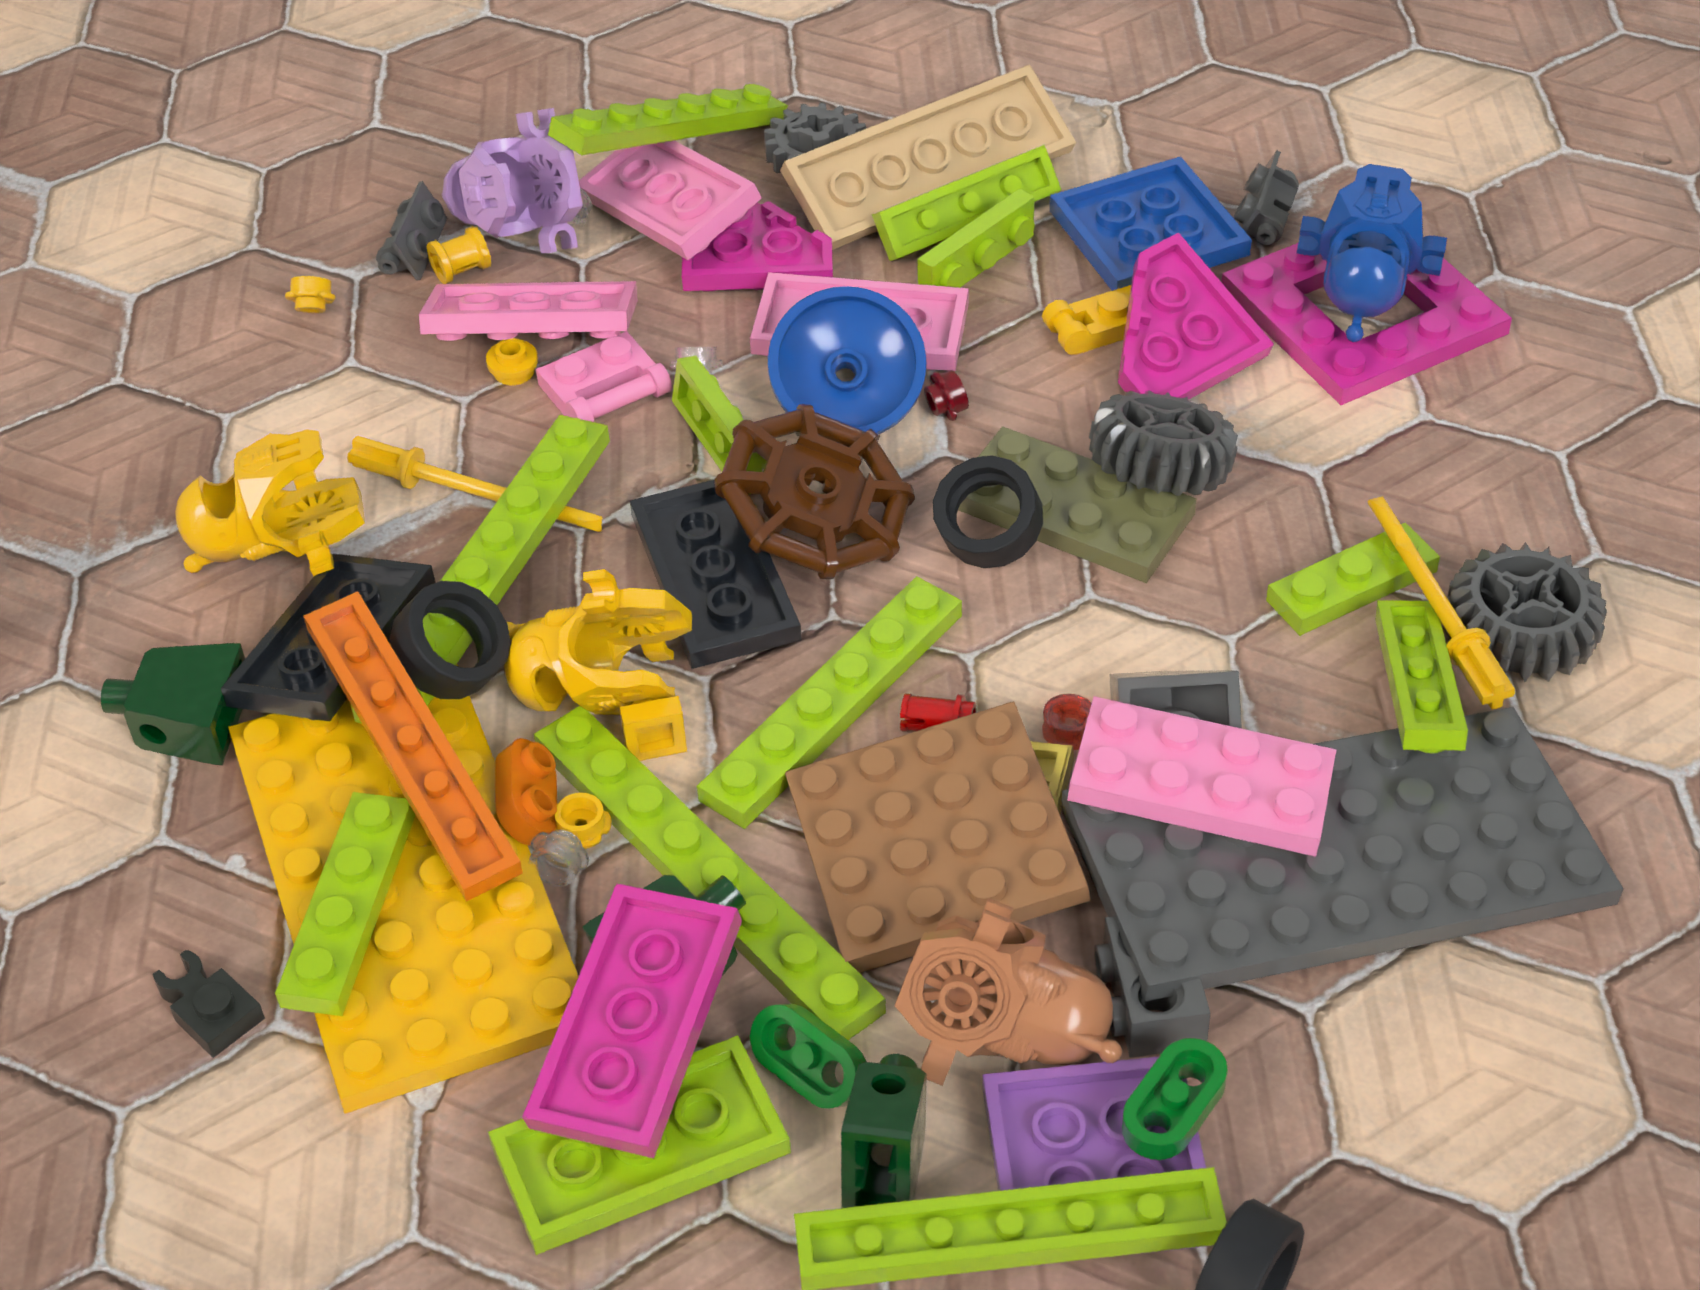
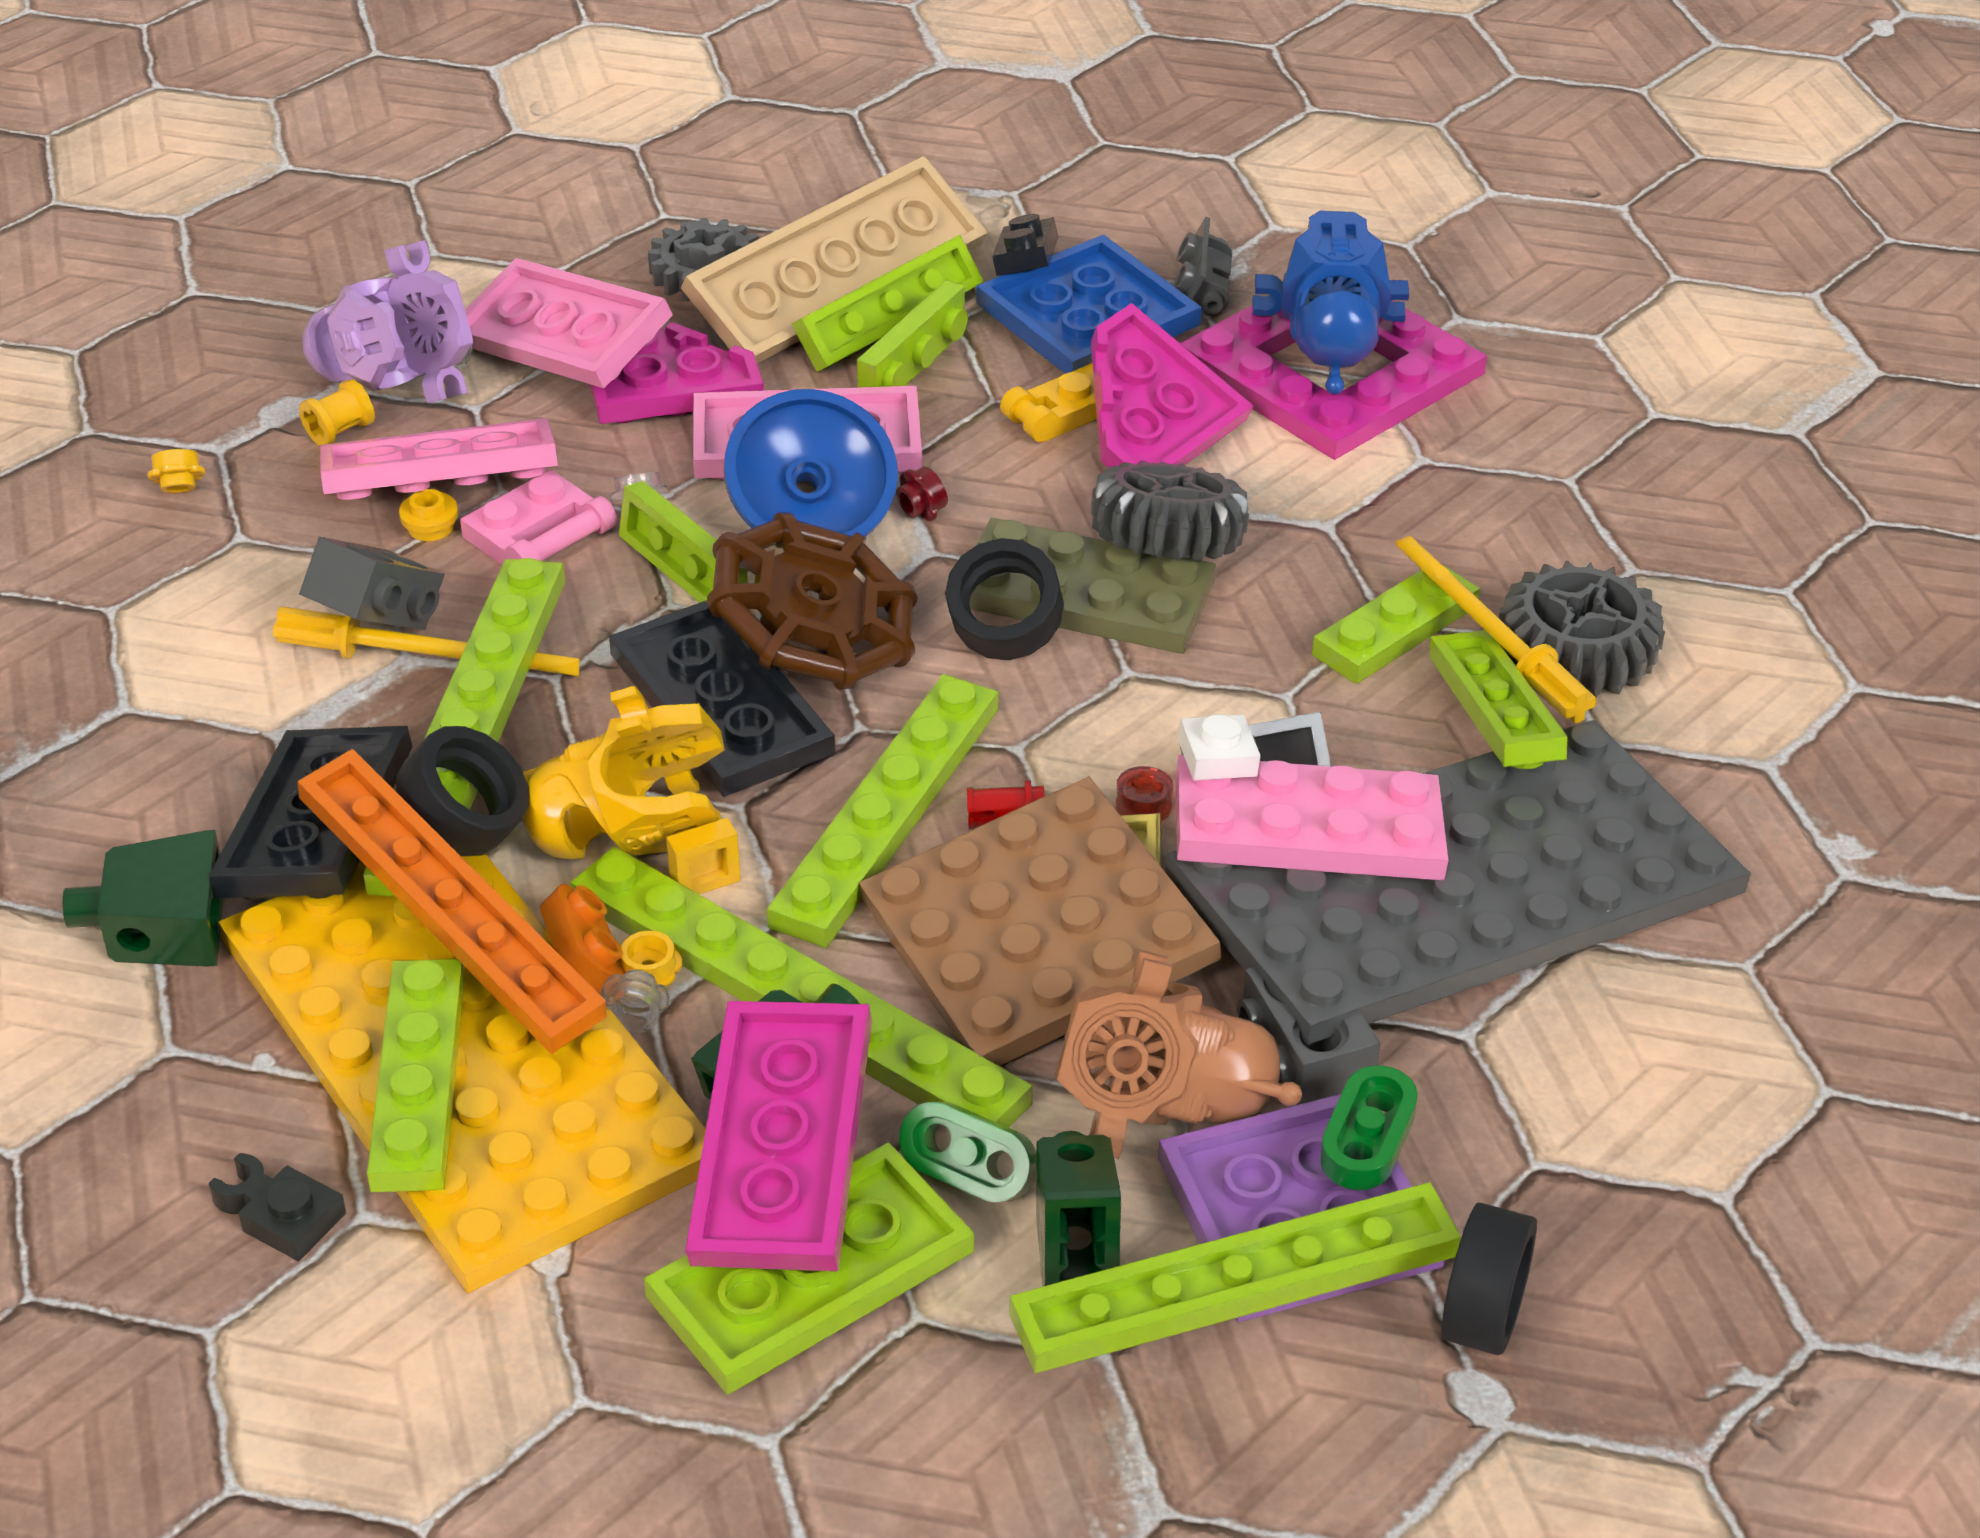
camera: 15 degrees left, 5 degrees down
yellow helmet [175,429,365,576] -> none
dark grey hinge [376,181,448,281] -> none
lime plate [548,84,788,156] -> none
none -> dark grey brick [299,536,445,630]
none -> black plate [992,214,1058,276]
none -> white plate [1178,714,1260,781]

